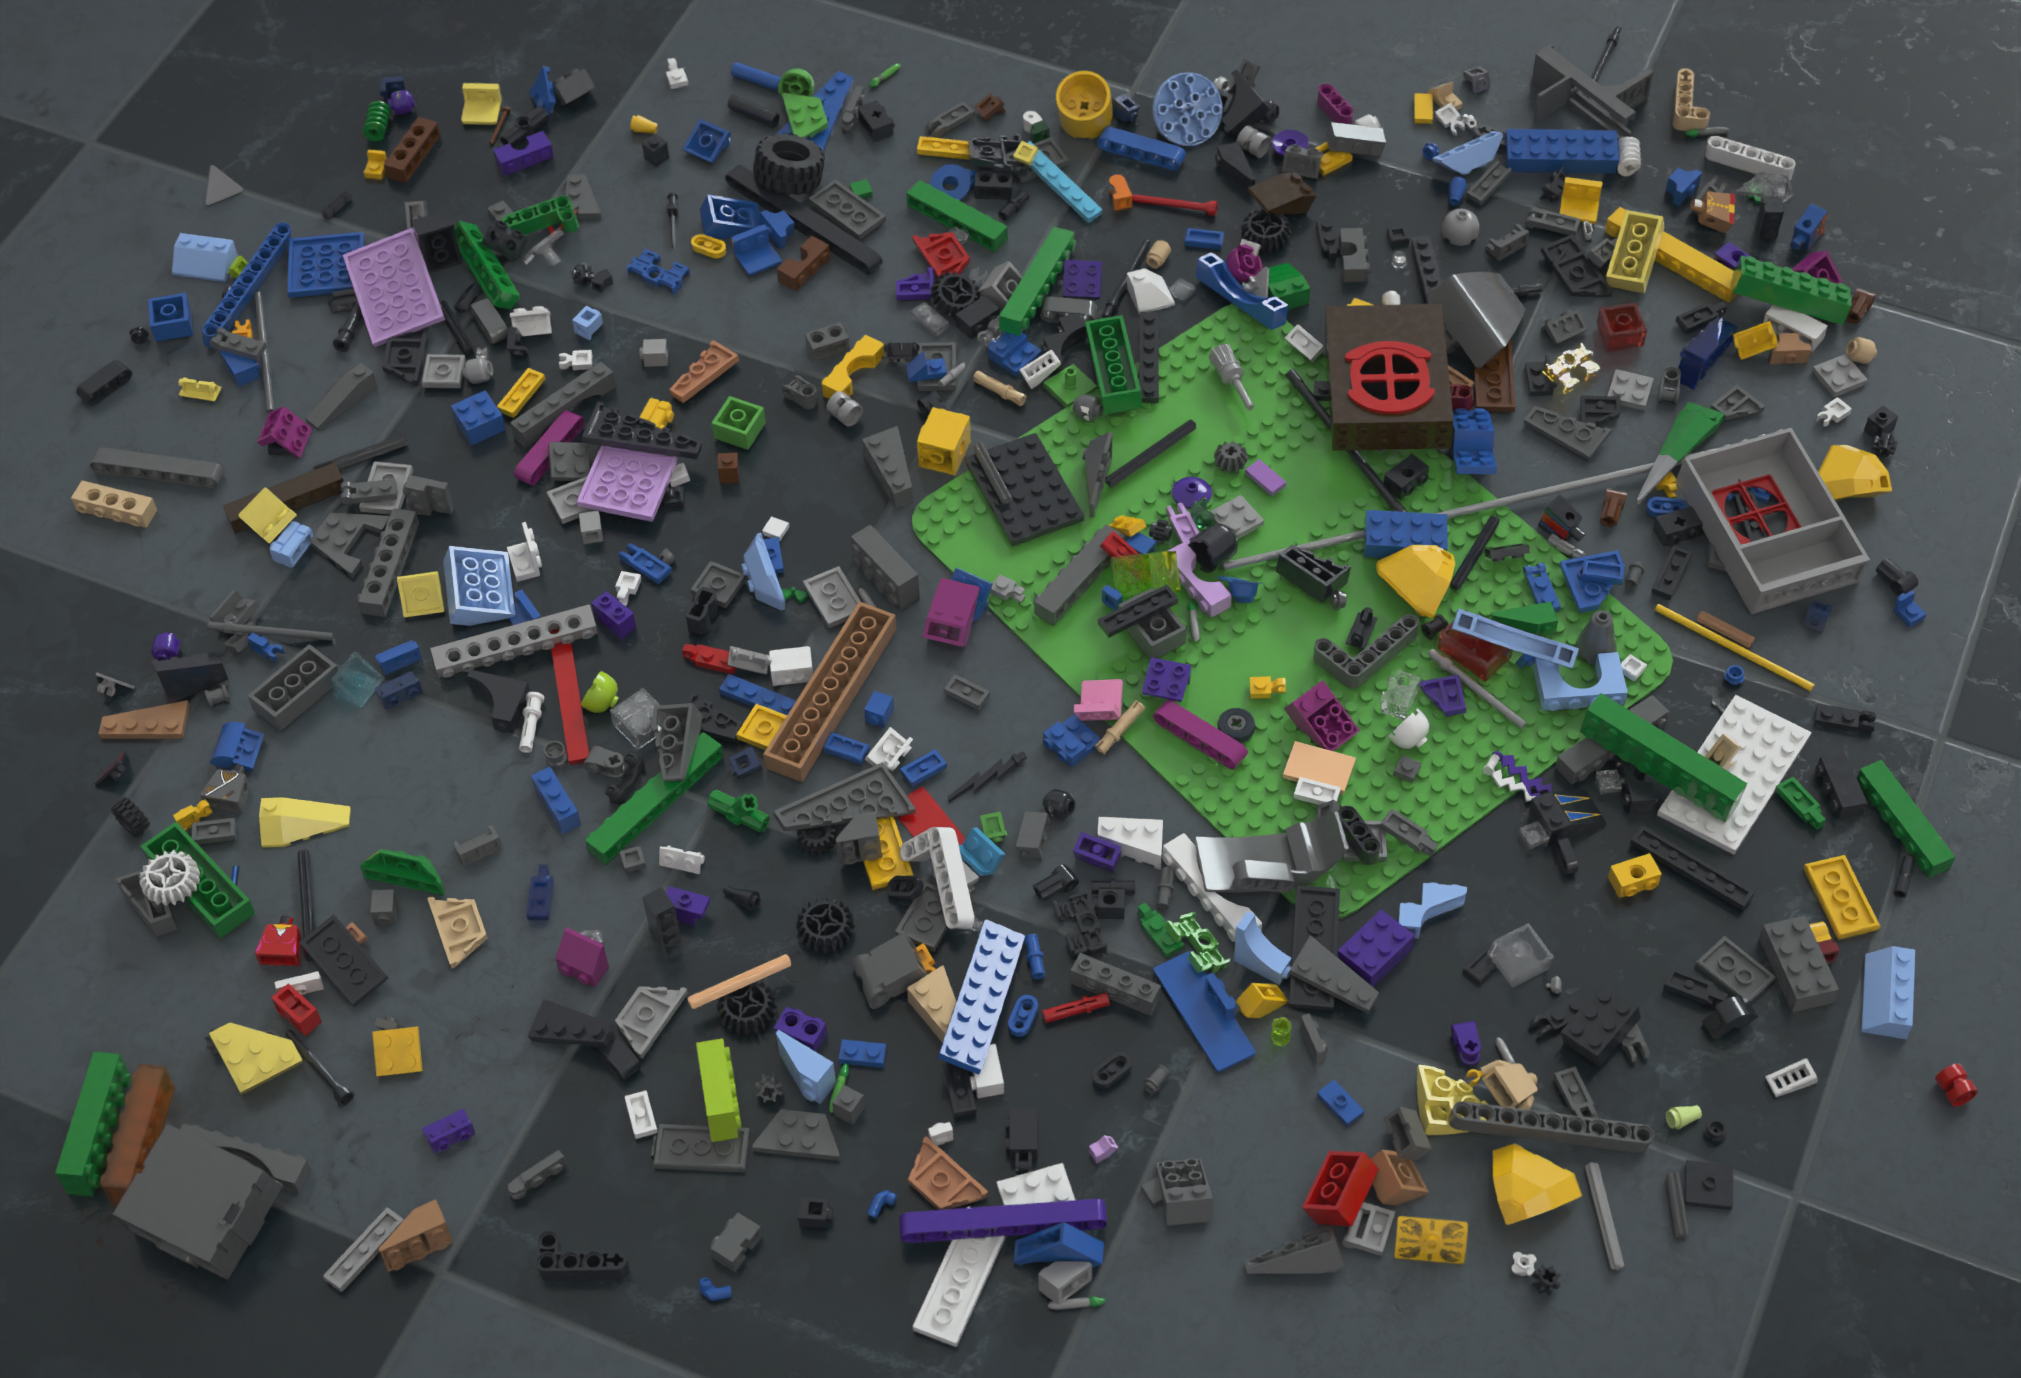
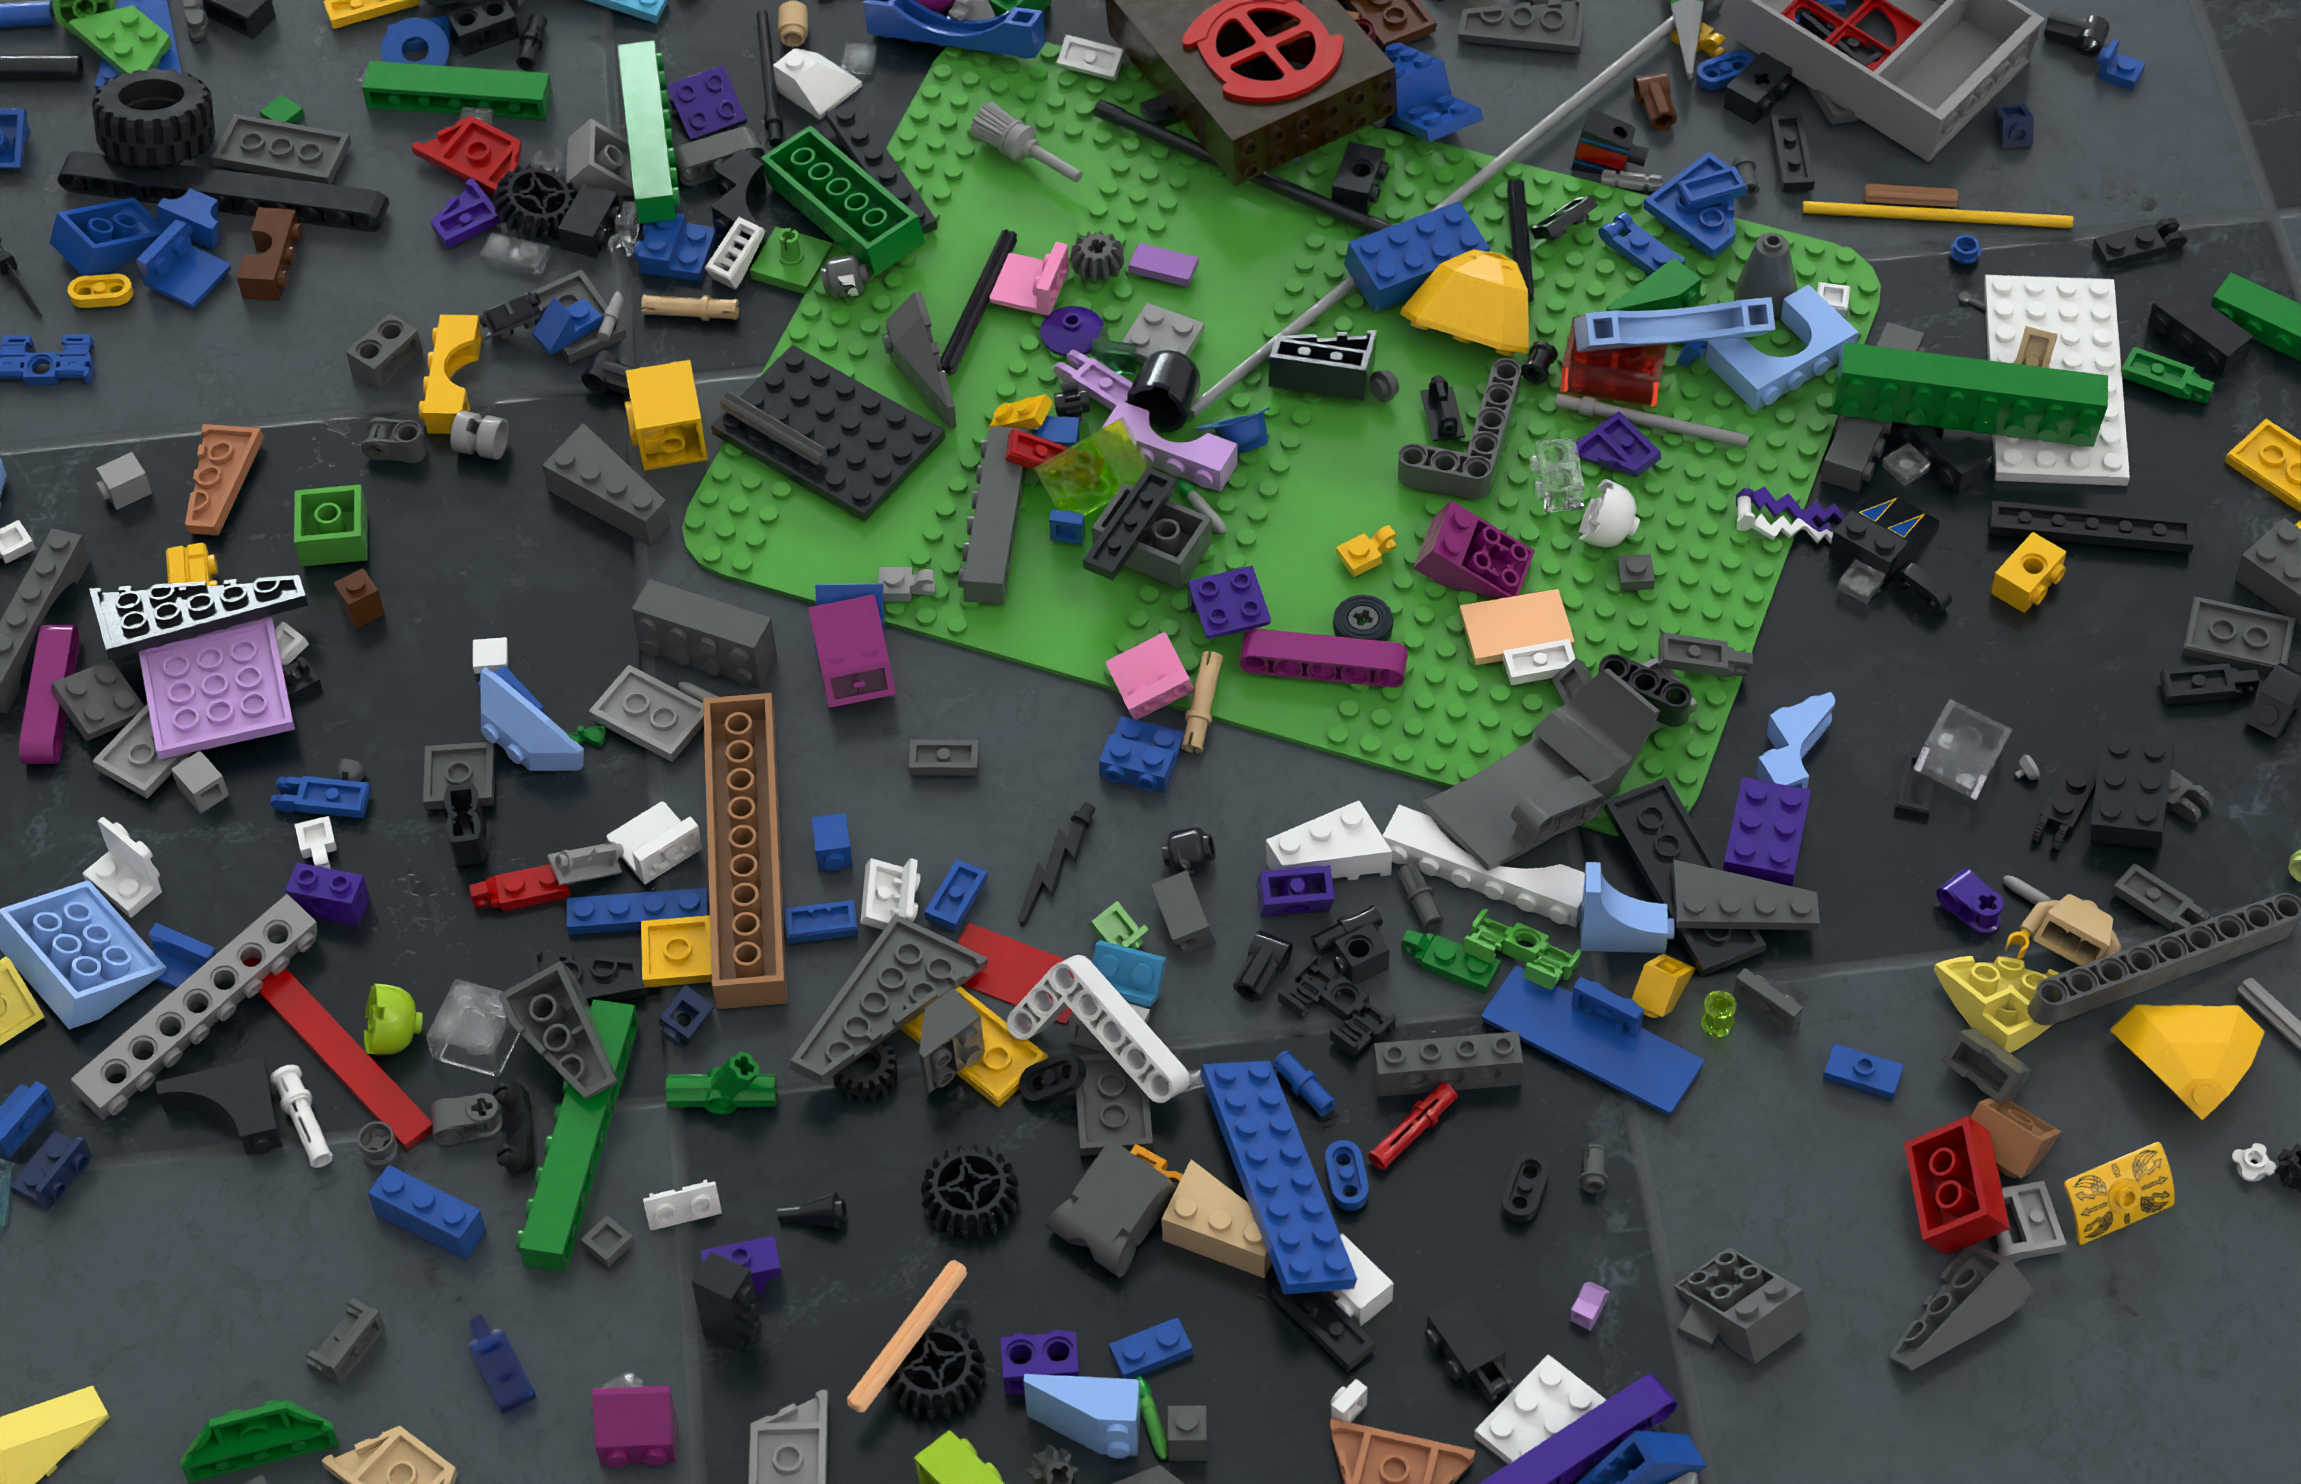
camera: 30 degrees left, 0 degrees up
none -> bright pink bracket [990,242,1069,316]

